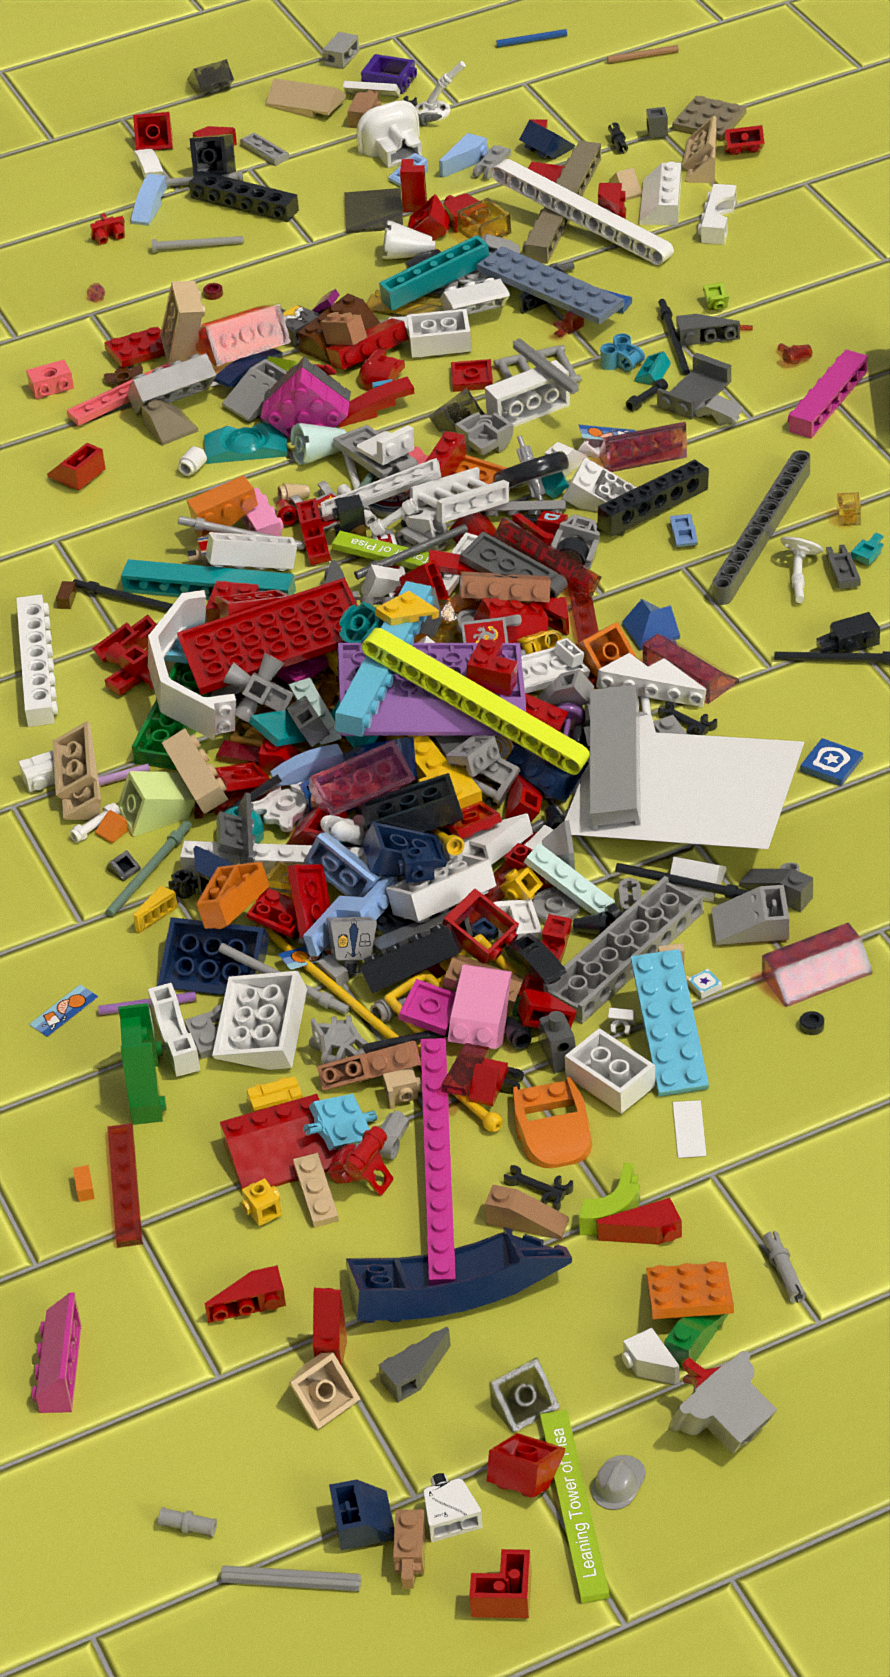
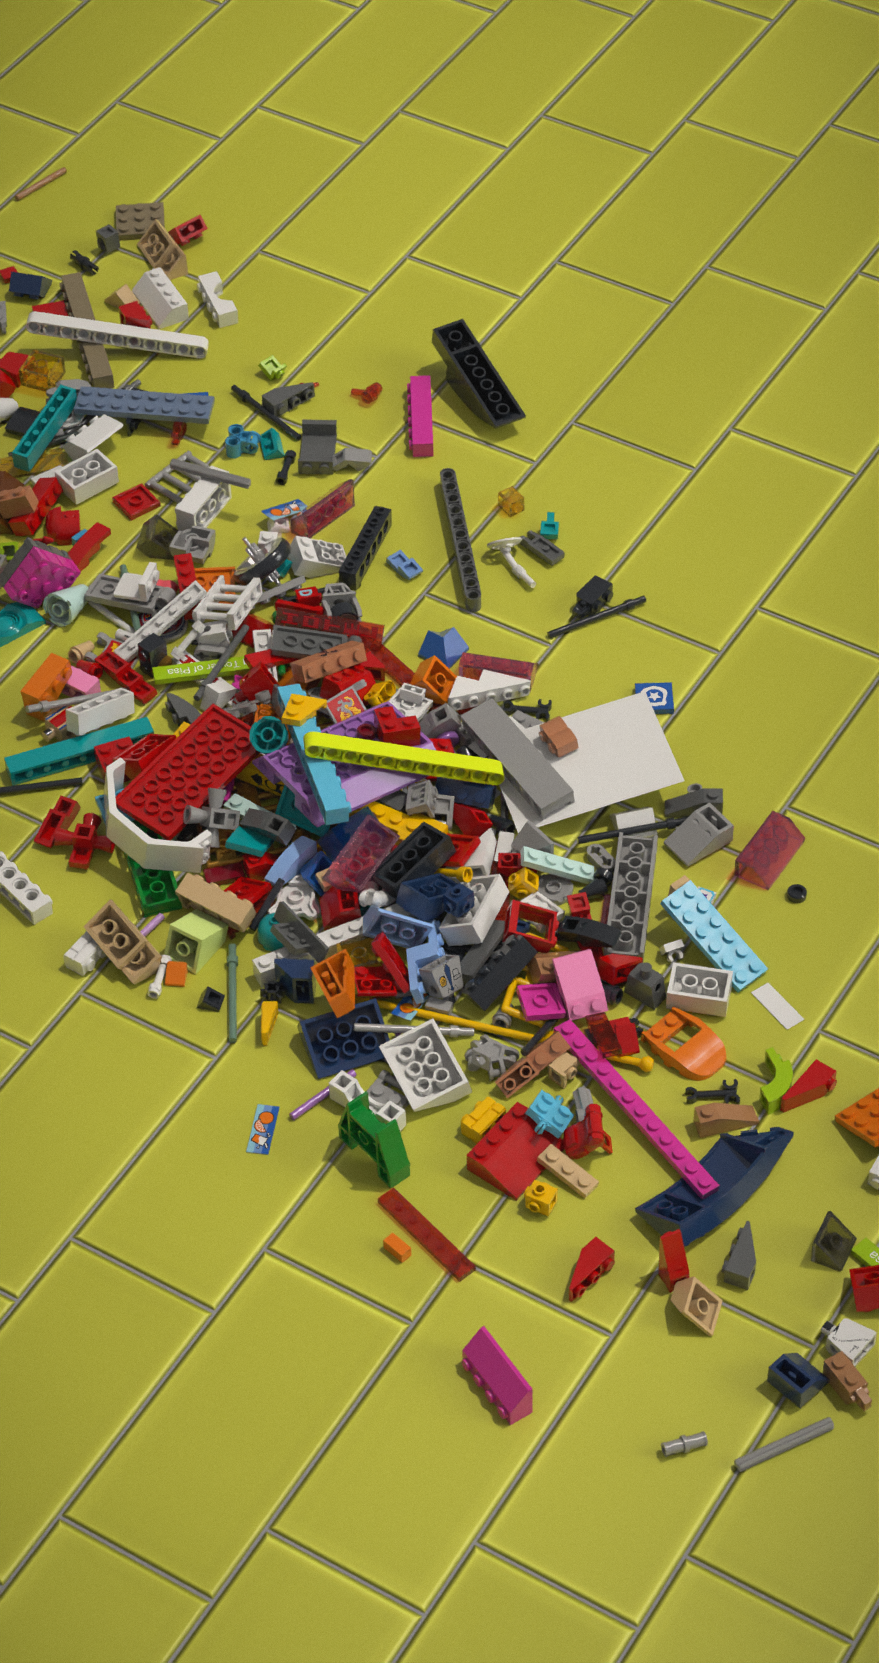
camera: 35 degrees left, 5 degrees up
none -> dark red tile [357,724,376,740]
none -> nougat brick [538,716,579,758]

